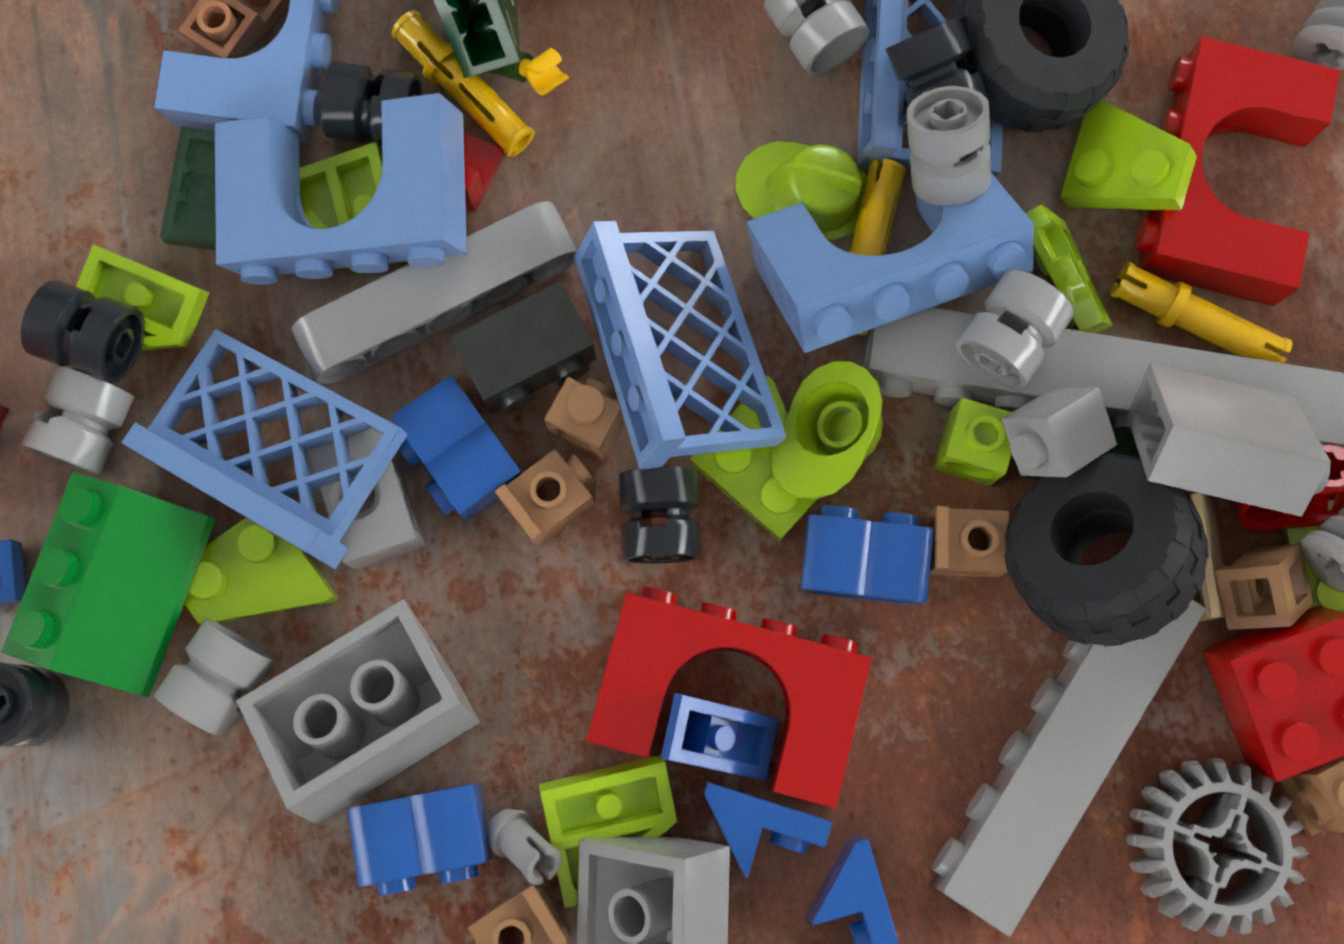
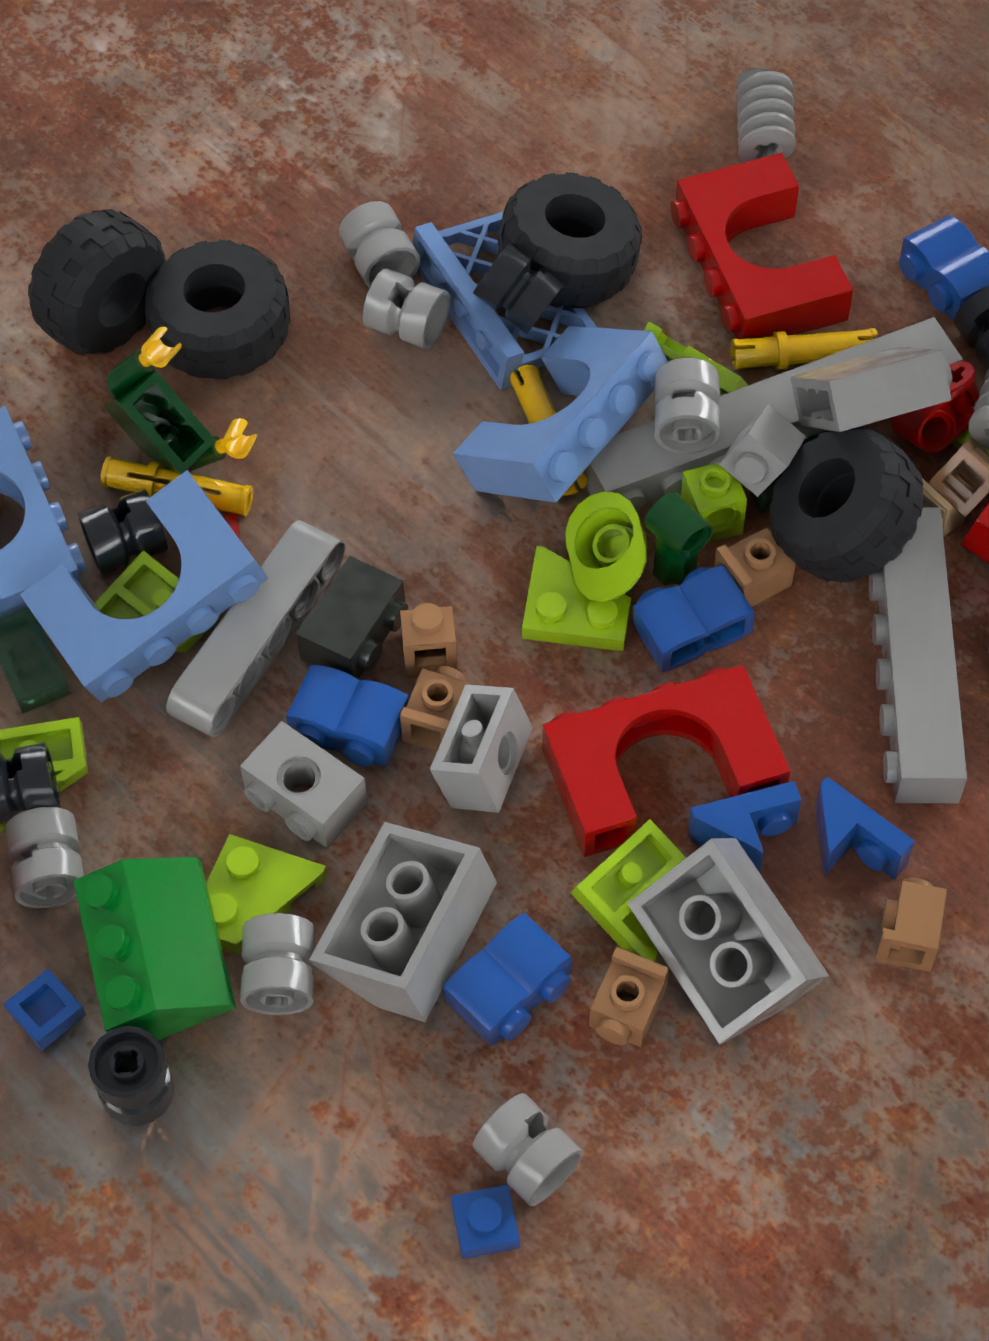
camera: 30 degrees left, 20 degrees down
medium blue fence [121,329,408,569] -> none
light grey pin [487,809,562,885] -> none
medium blue fence [574,221,786,469] -> none
black wheel [619,466,701,564] -> none
blue slope [661,693,779,781] -> none
lime piece [735,141,867,241] -> none
light grey wheel [907,86,991,206] -> none
lime wing [1060,100,1197,210] -> none
none -> light grey brick [430,685,533,813]
none -> dark green piece [644,492,713,586]

